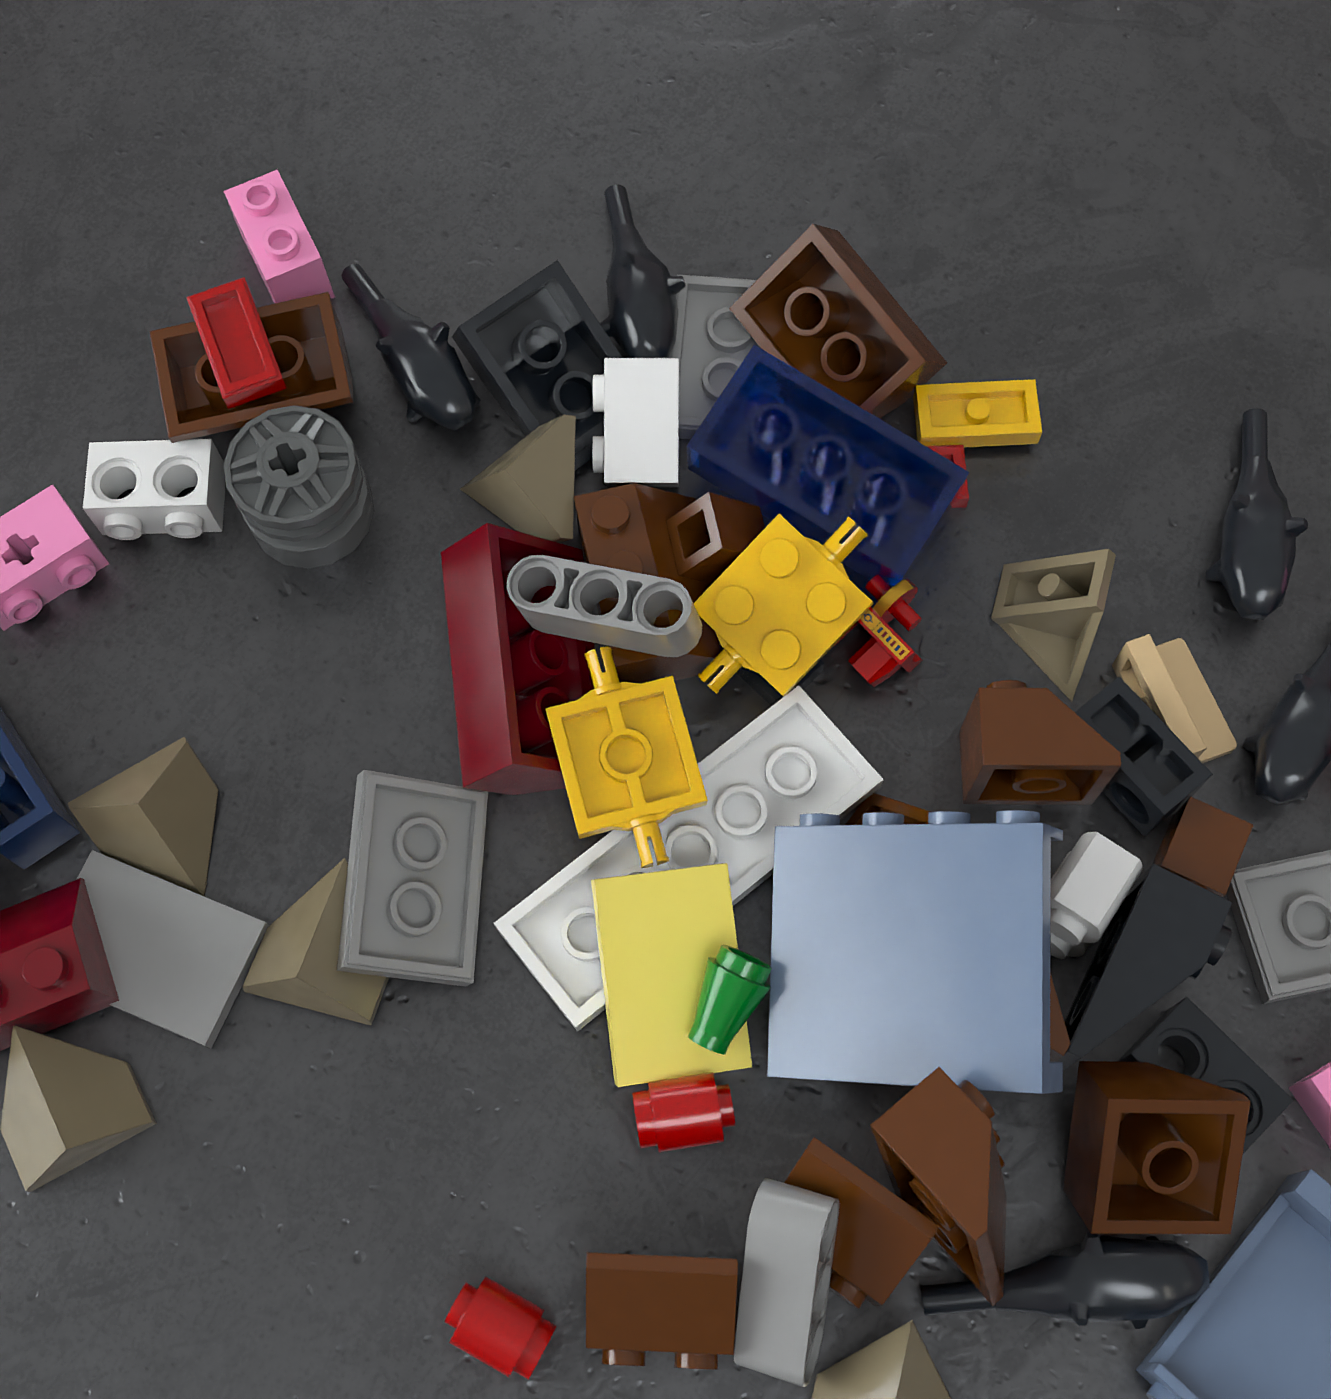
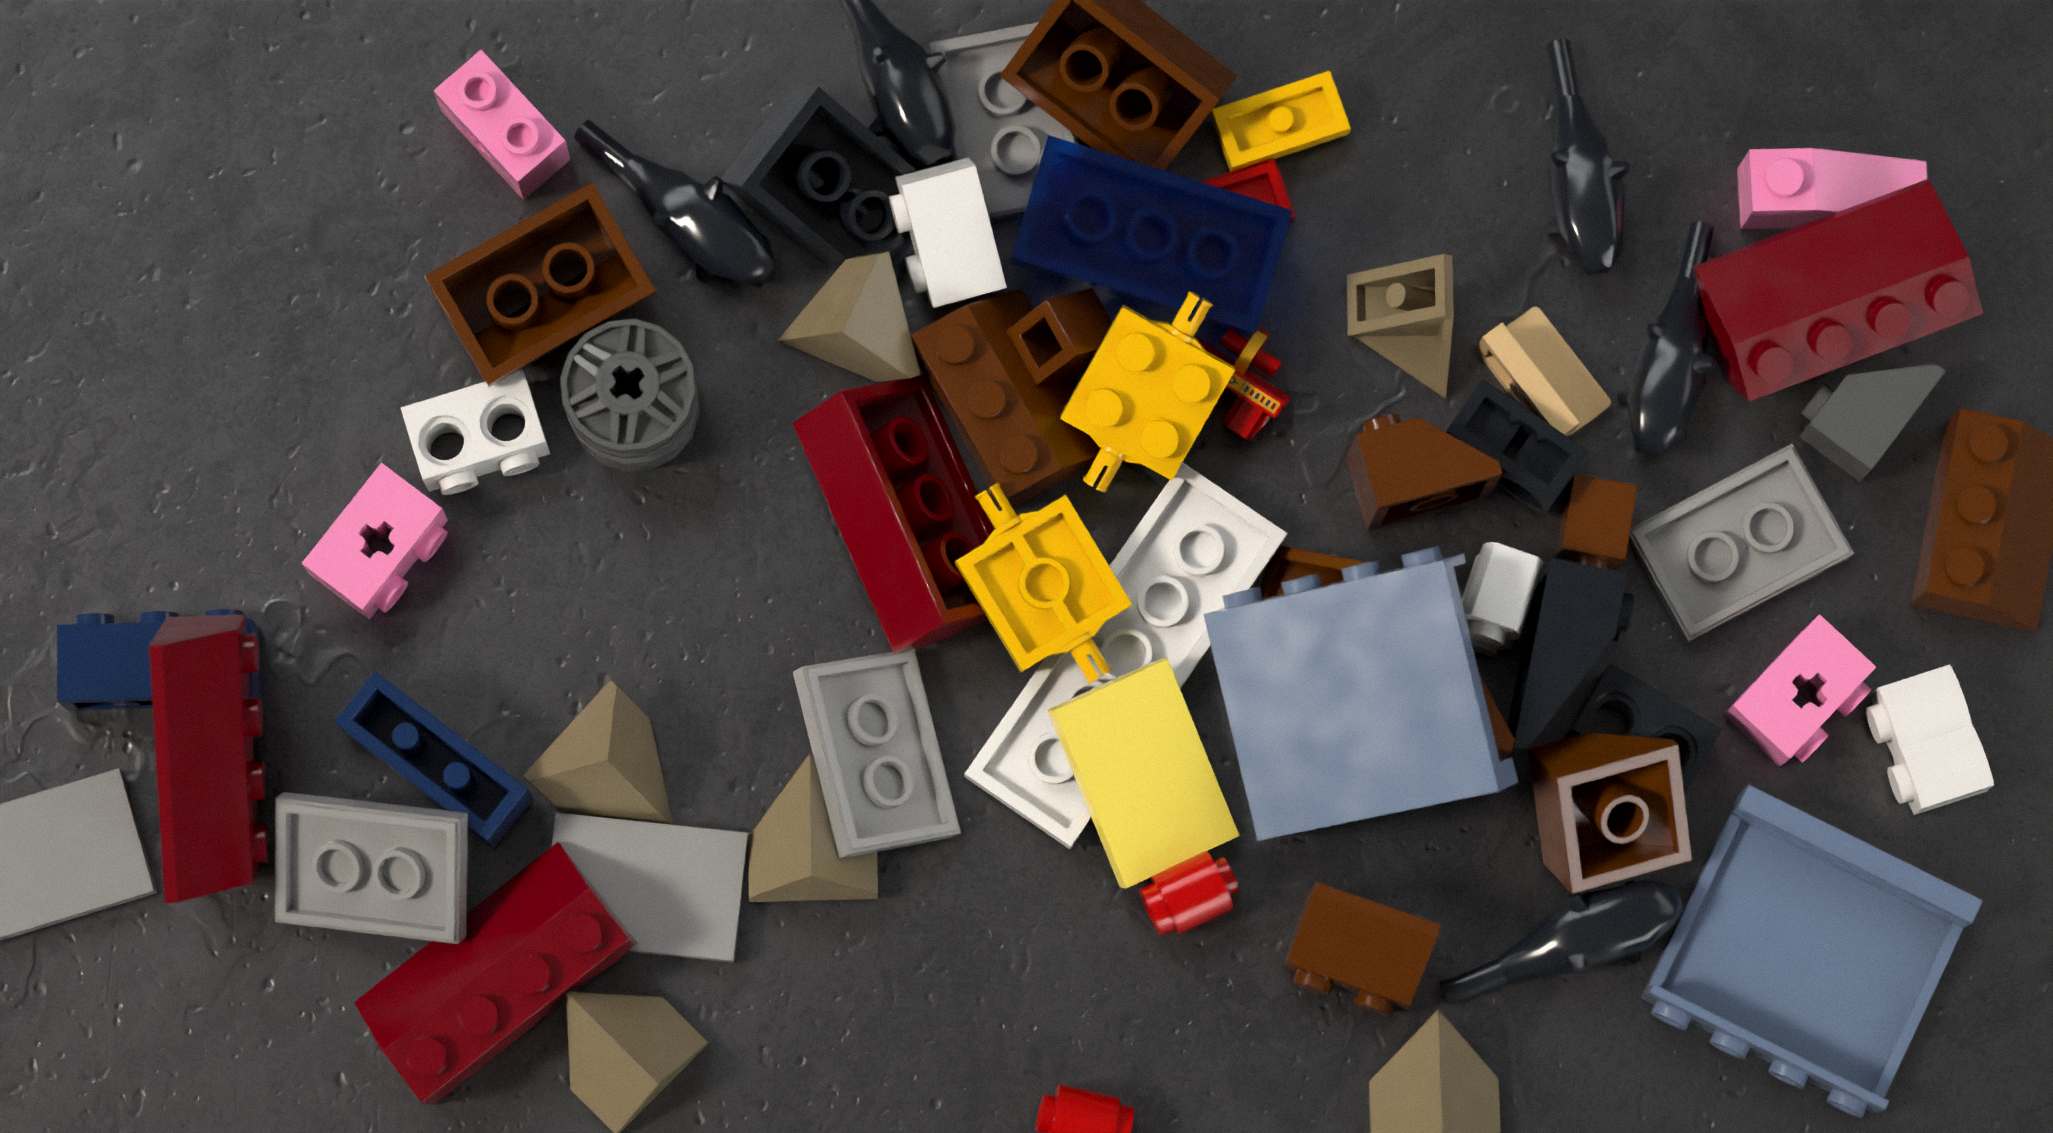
camera: 25 degrees left, 10 degrees up
red tile [186,277,287,409] -> none
light grey beam [506,555,702,657] -> none
reddish brown slope [586,1252,738,1370] -> none
green cone [688,944,772,1055] -> none
light grey beam [734,1178,839,1387] -> none
reddish brown slope [871,1067,1007,1306] -> none

